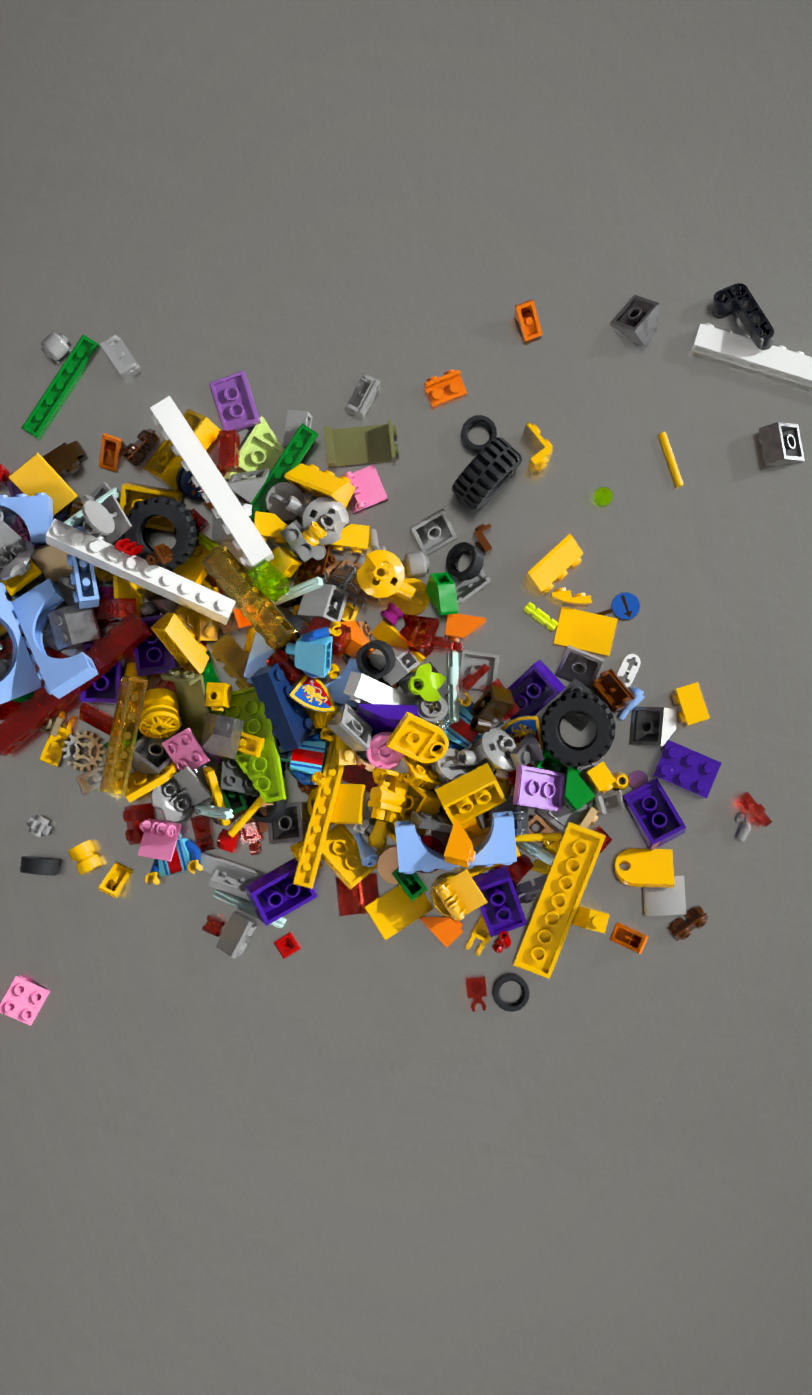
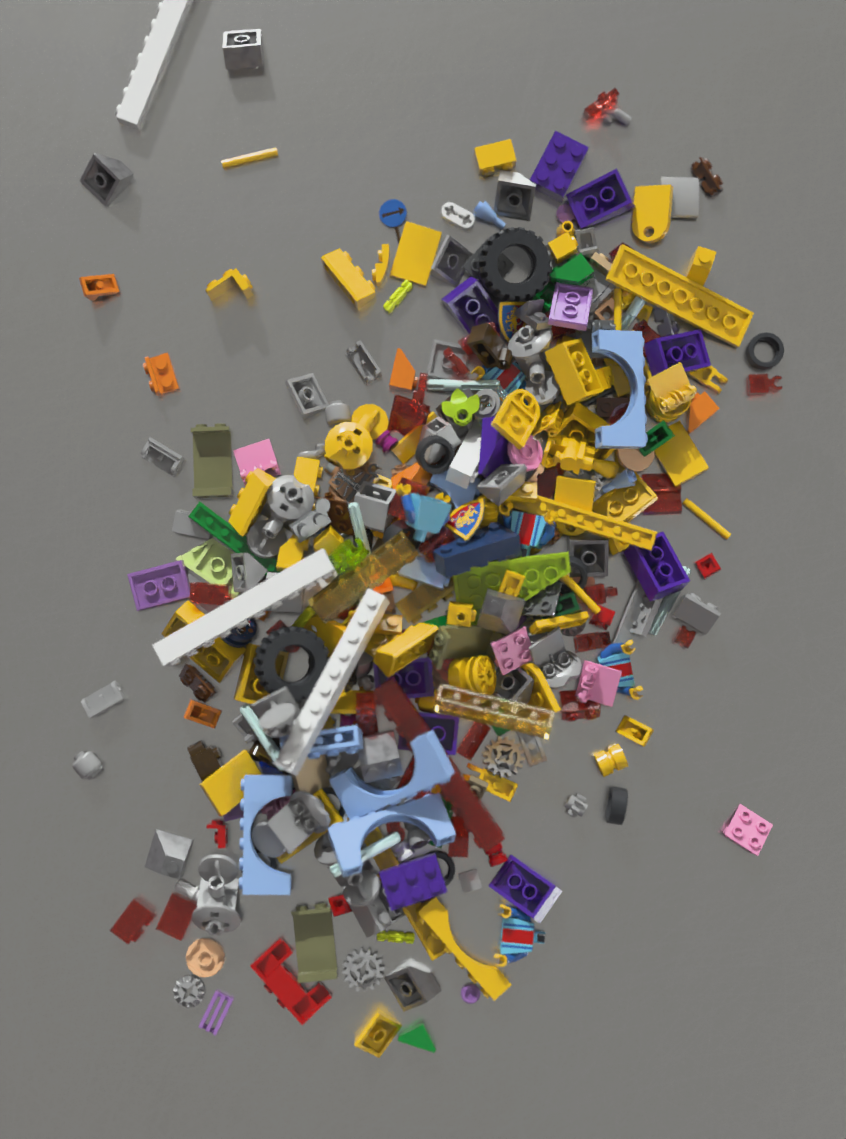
camera: 85 degrees left, 0 degrees up
green tile [21,335,100,439] -> none
red tile [115,538,144,556] -> none
reddish brown hinge [146,543,173,565] -> none
light aqua axle [194,803,234,820] -> none
yellow wheel [302,522,327,546] -> none
dark grey hinge [410,811,453,833] -> none
green slope [425,572,458,615] -> none
light orange slope [444,820,476,868] -> none
black tyre [446,542,484,580] -> none
black tyre [452,437,522,510] -> none
black tyre [461,415,497,453] -> none
reddish brown bracket [473,523,492,555] -> none
red arm [492,931,511,953] -> none
reddish brown hinge [590,669,636,712] -> none
clear neon green tile [593,487,613,507] -> none
orange slope [610,923,649,954] -> none
black beam [713,283,774,350] -> none
none -> yellow bar [682,498,731,540]

